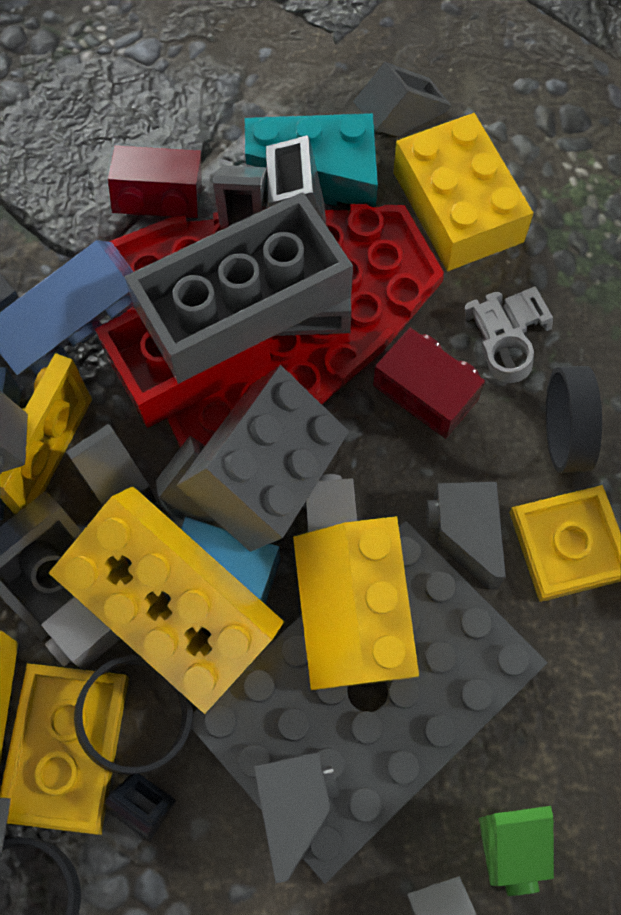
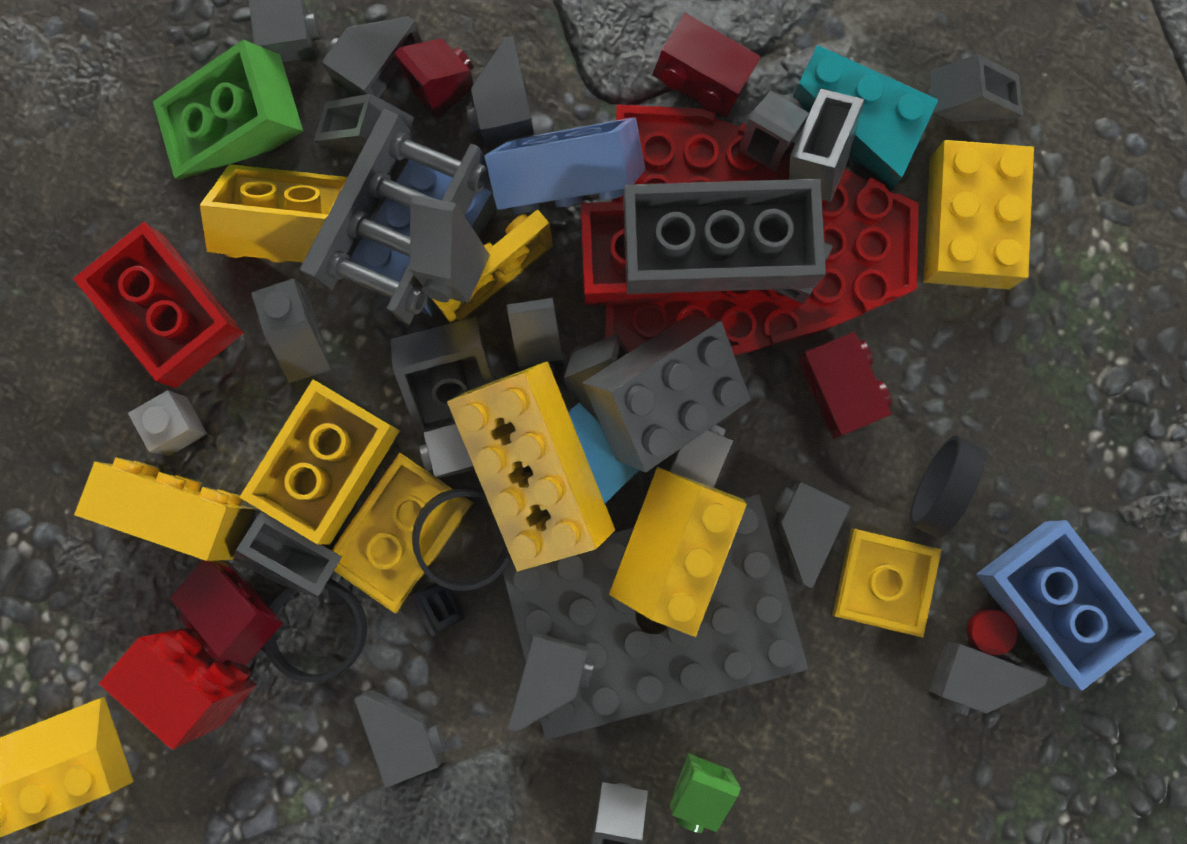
camera: 30 degrees right, 15 degrees up
light grey piece [465,286,553,383] -> none

